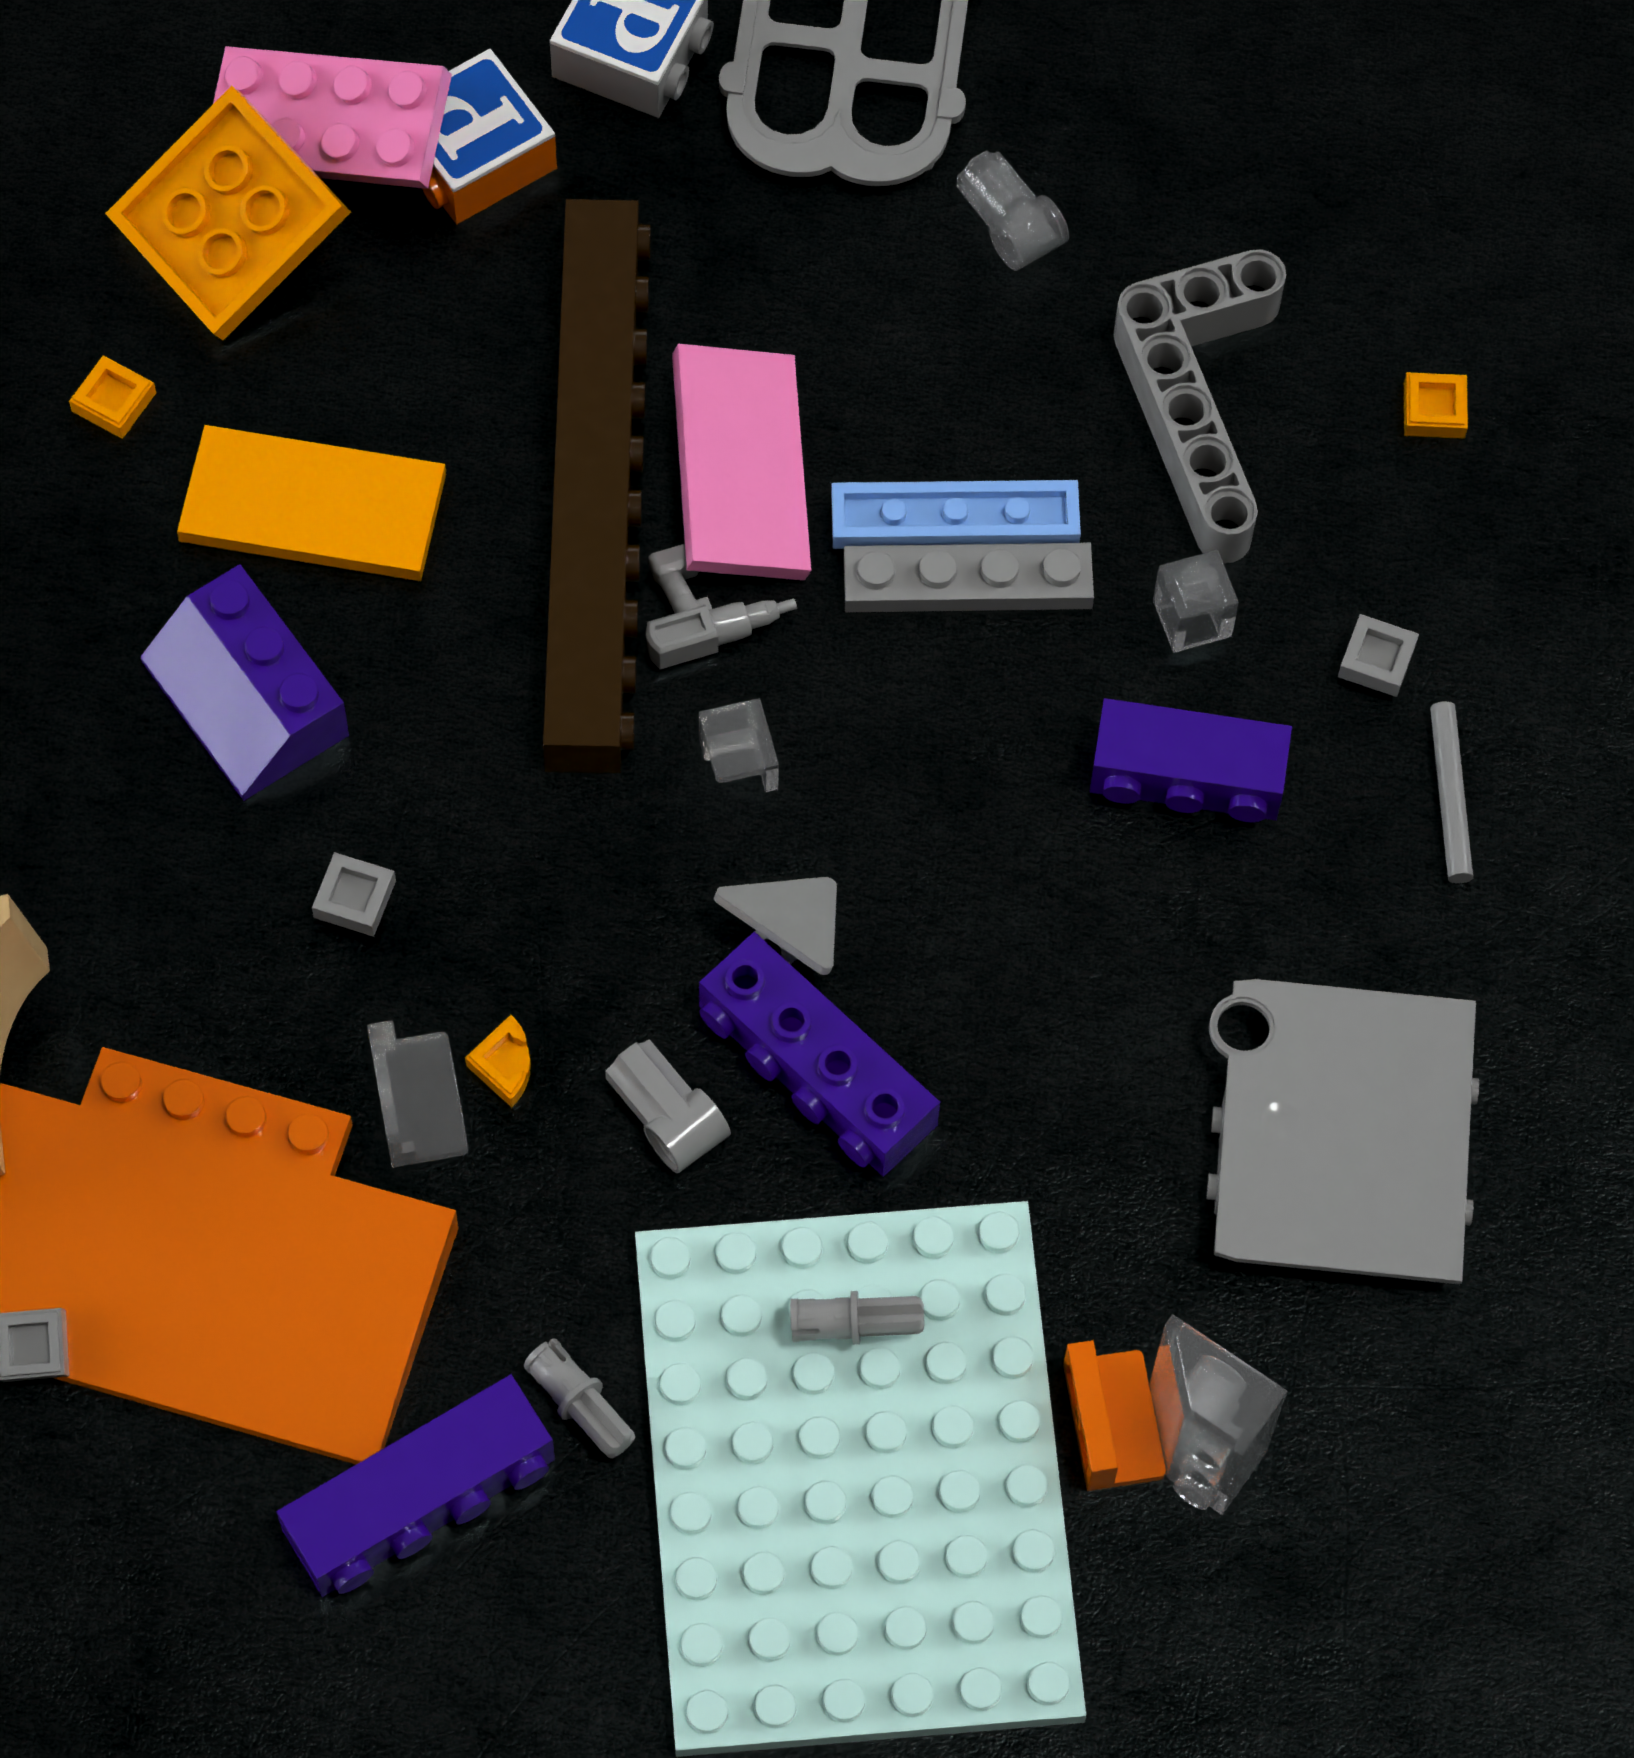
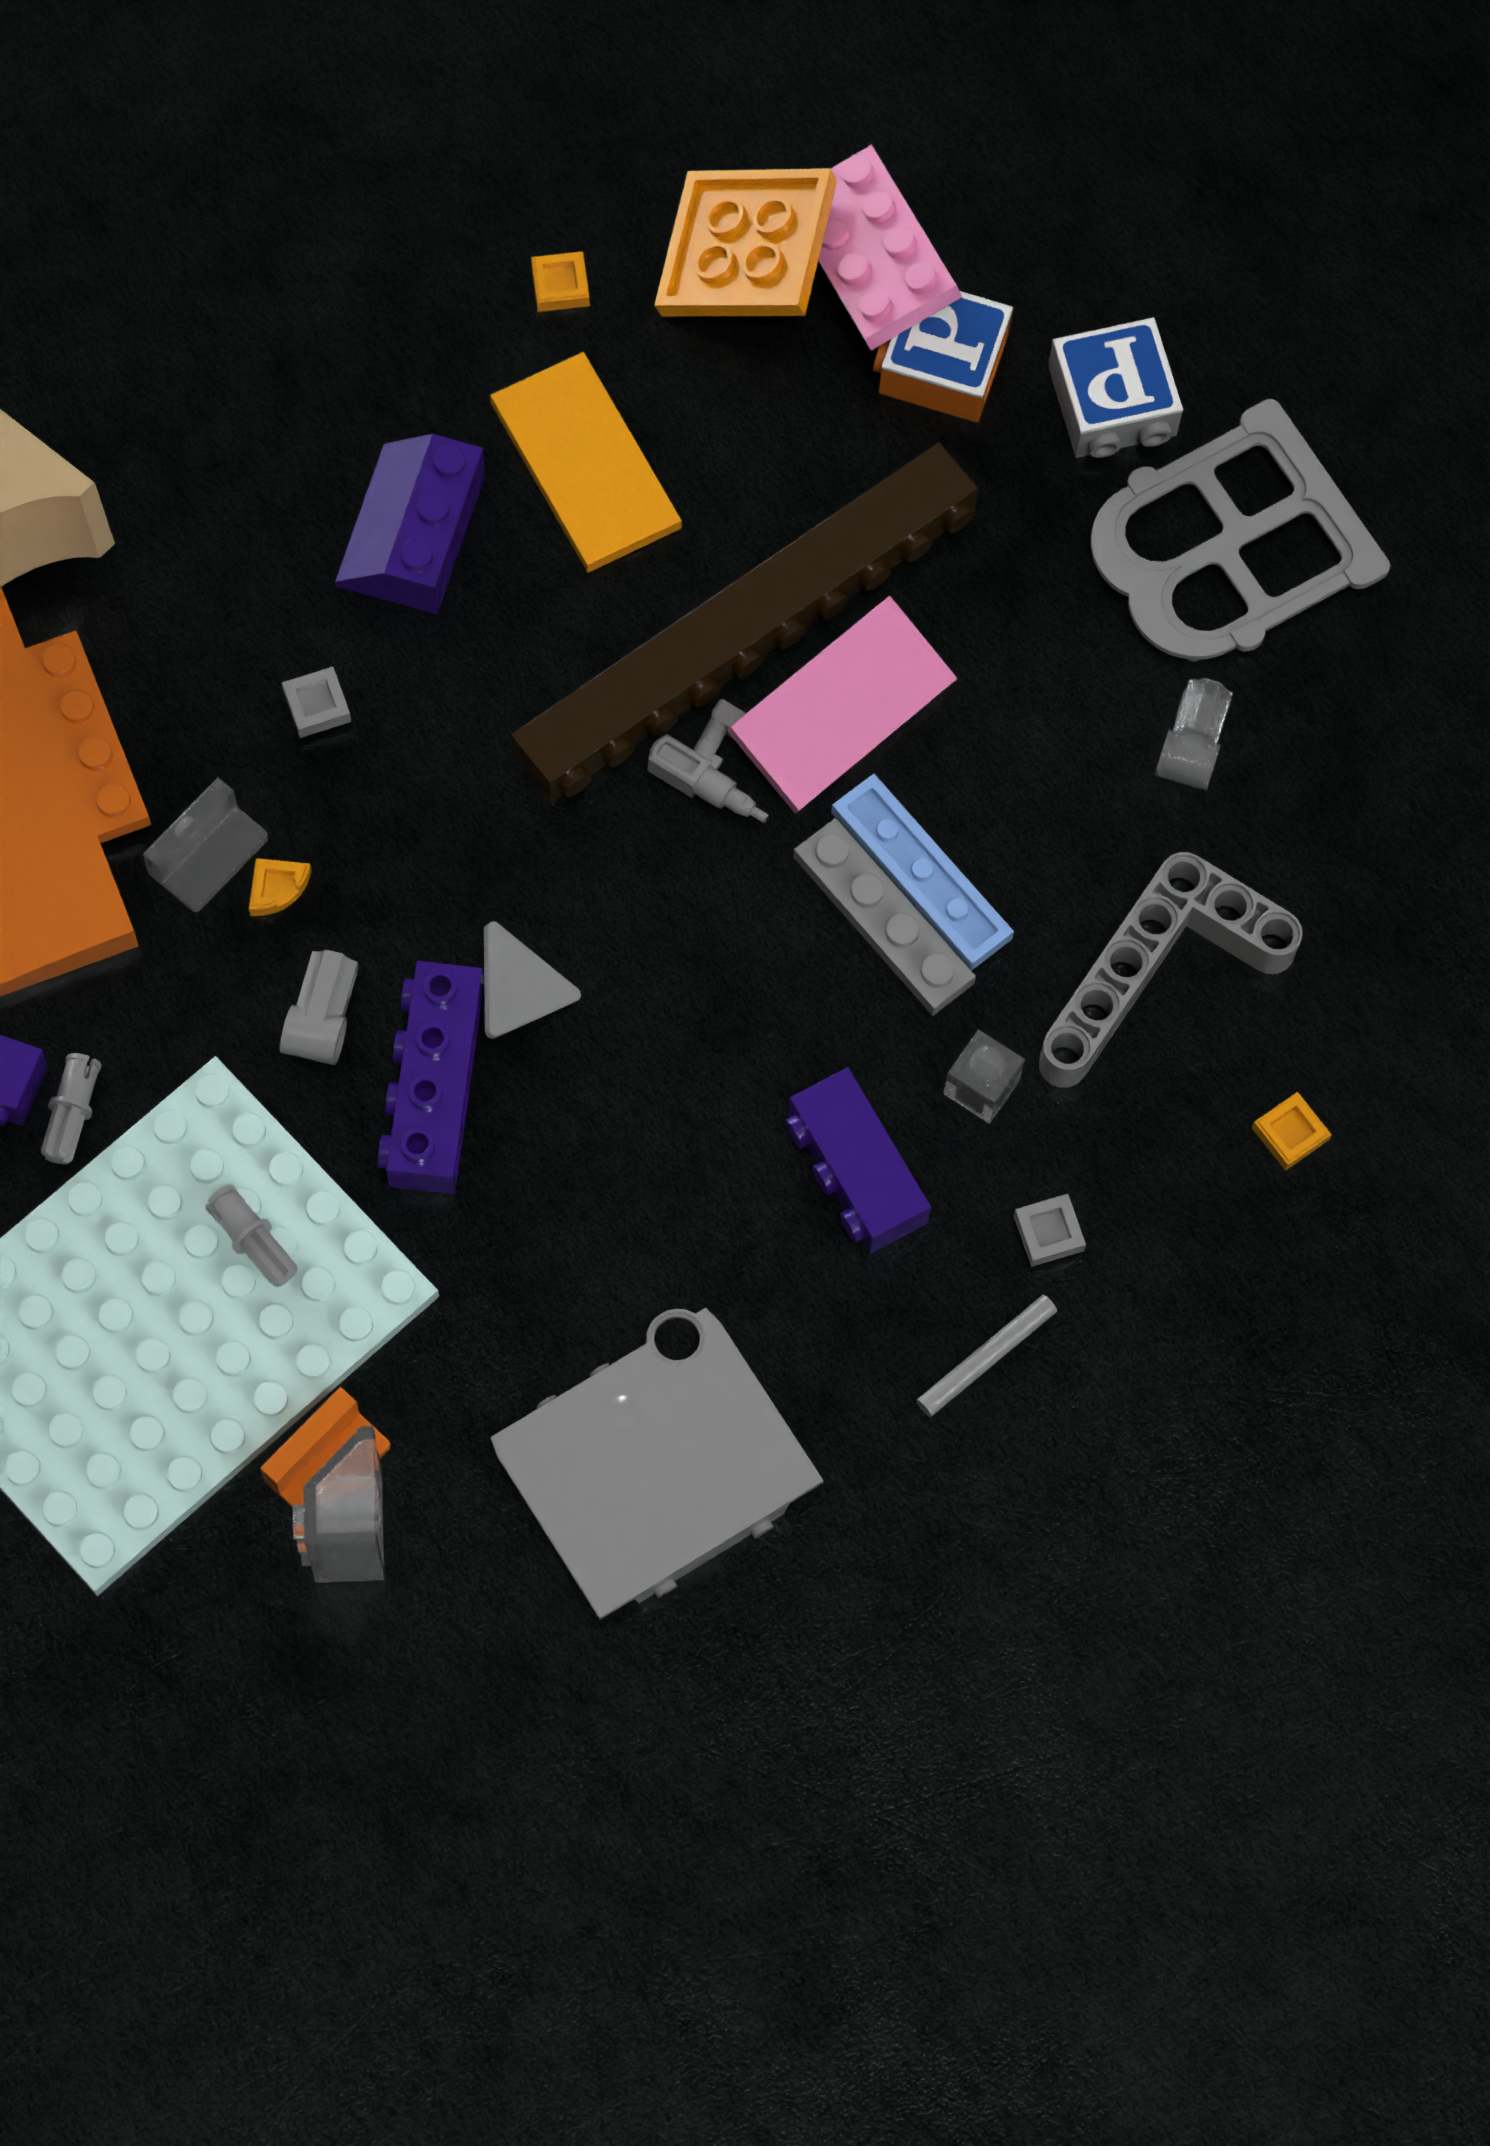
camera: 50 degrees right, 5 degrees up
clear panel [699,698,779,792] -> none

